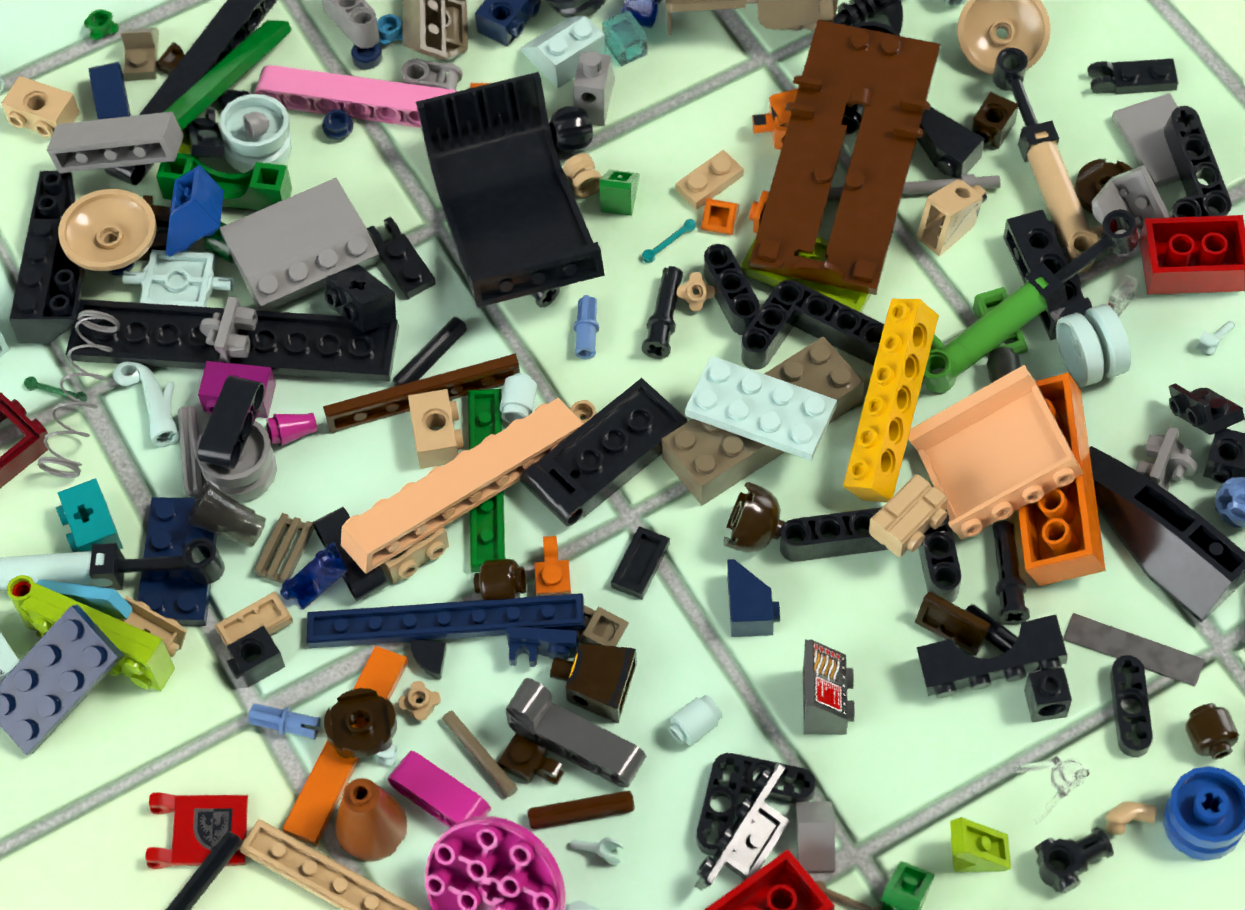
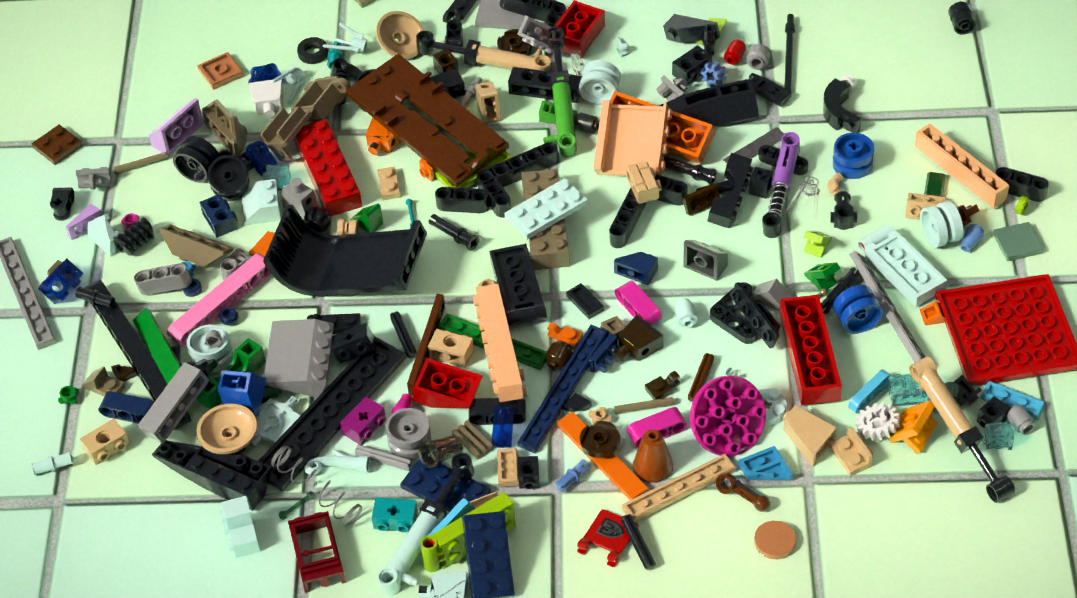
camera: 60 degrees left, 10 degrees down
black beam [198,375,265,469] -> none
light grey hips [200,297,258,363] -> none
light aqua brick [500,373,537,423] -> none
dark grey beam [505,678,647,788] -> none
medium blue axle [574,295,599,359] -> none
tan plate [676,272,715,311] -> none
orange slope [701,198,740,235] -> none
dark brown cylinder [723,482,785,553] -> none
yellow brick [843,299,939,502] -> none
black bracket [1169,383,1245,435] -> none
dark brown head [1185,703,1239,760] -> none
none -> red brick [294,119,362,217]
none -> red slope [412,358,483,409]
none -> black piece [445,19,463,47]
none -> dark pink beam [615,280,662,325]
none -> piece [762,132,800,238]

